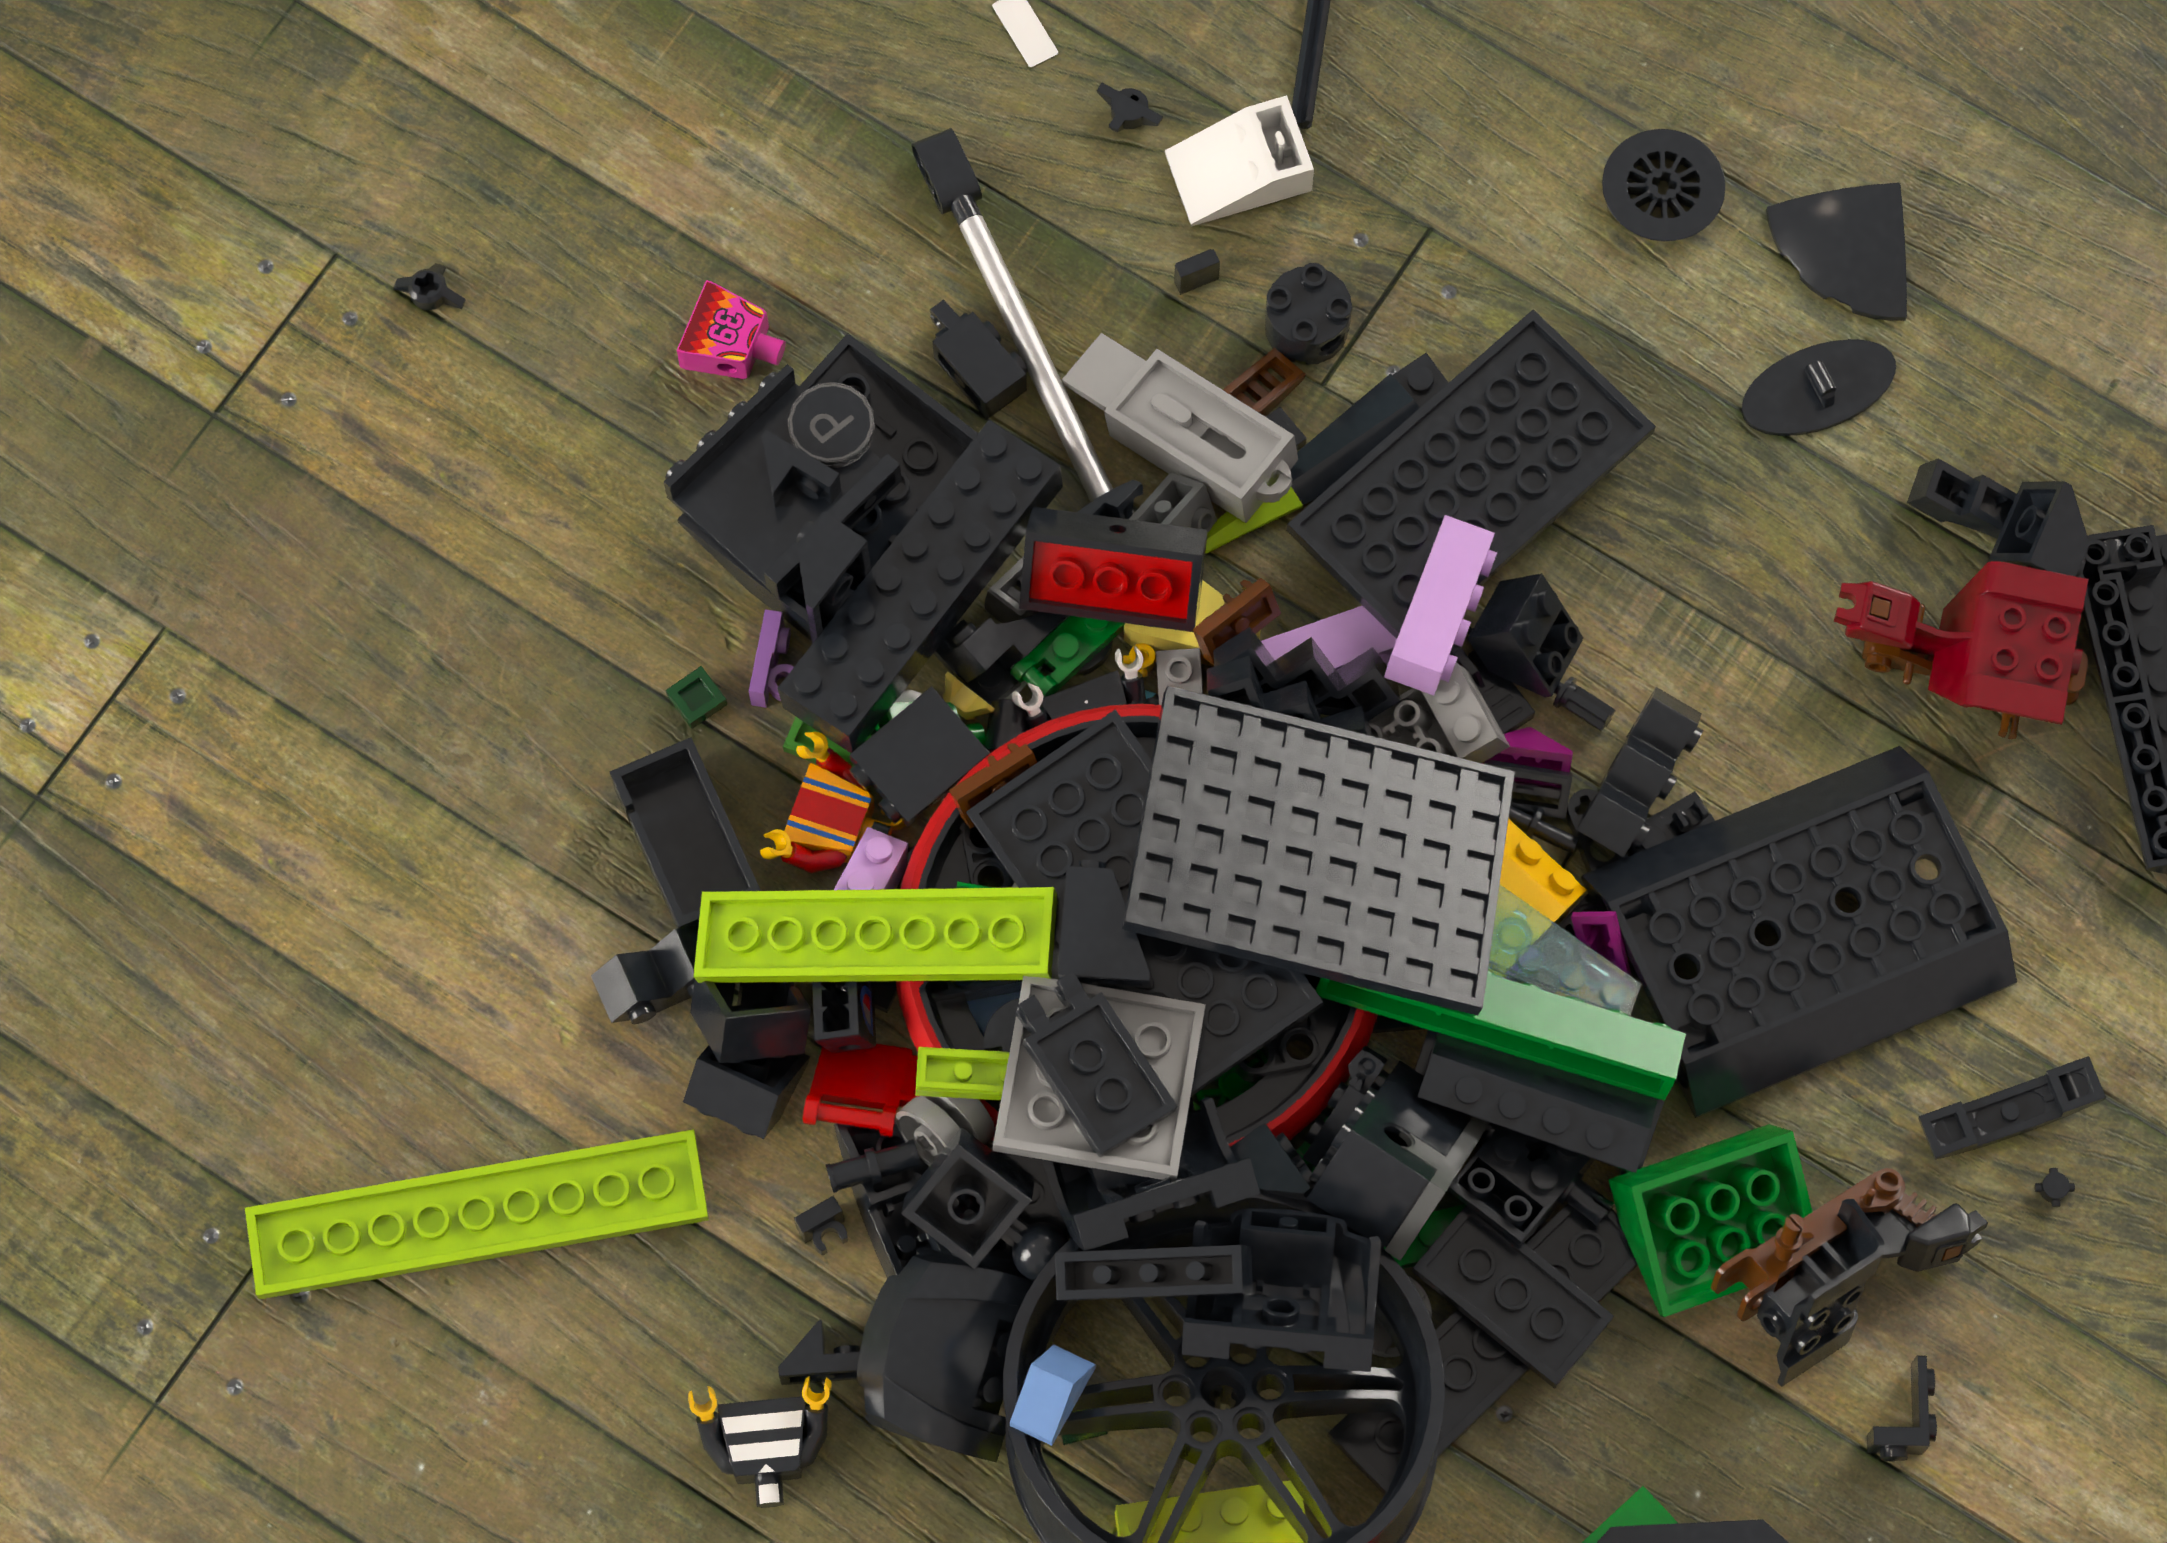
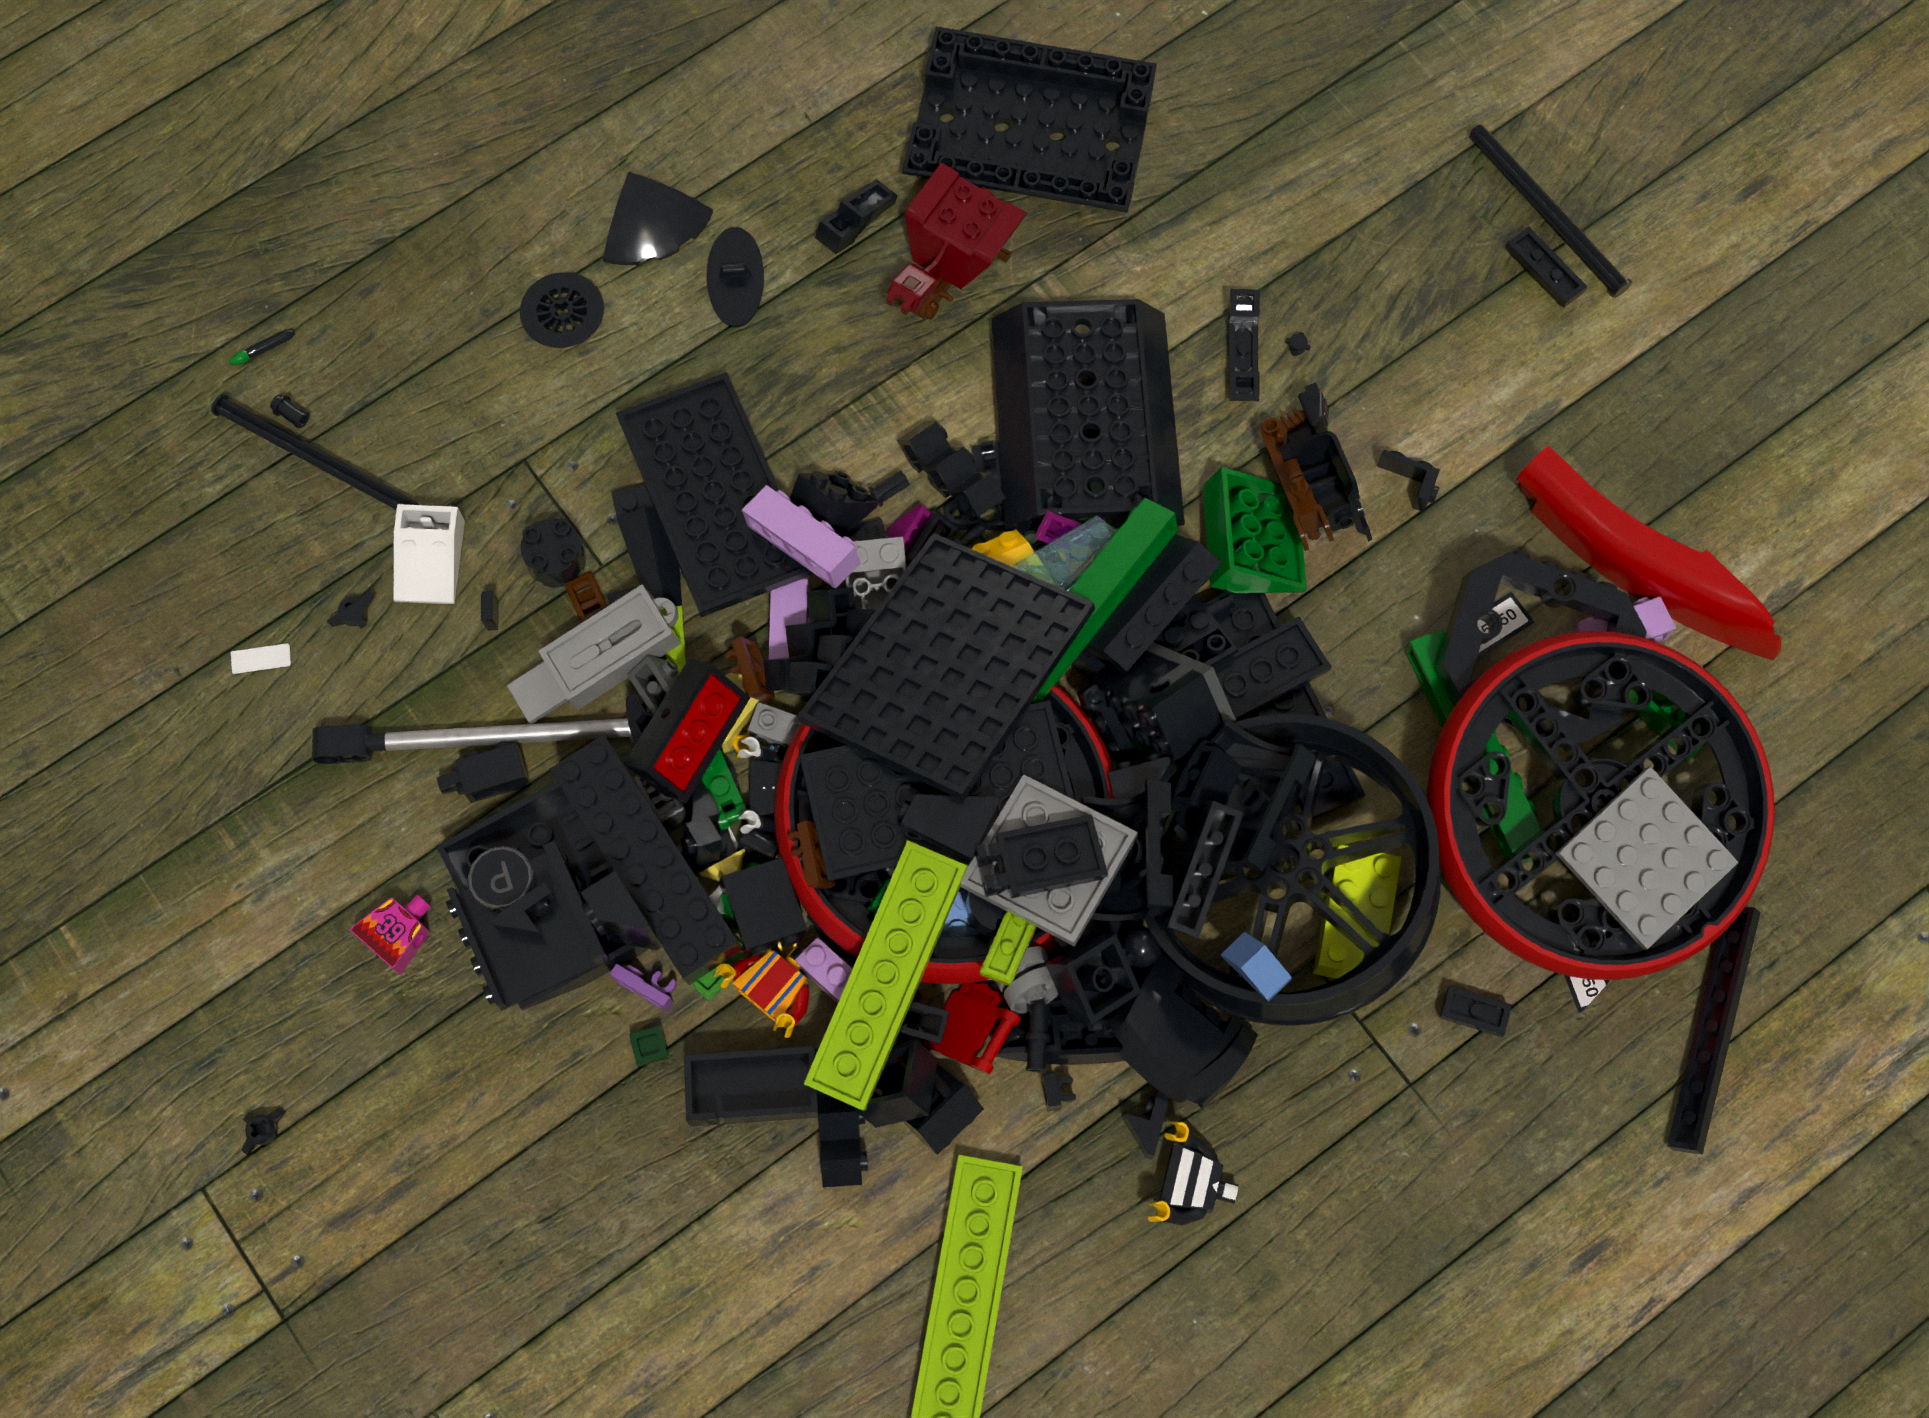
camera: 70 degrees left, 0 degrees up
black slope [1988,481,2090,577] -> none

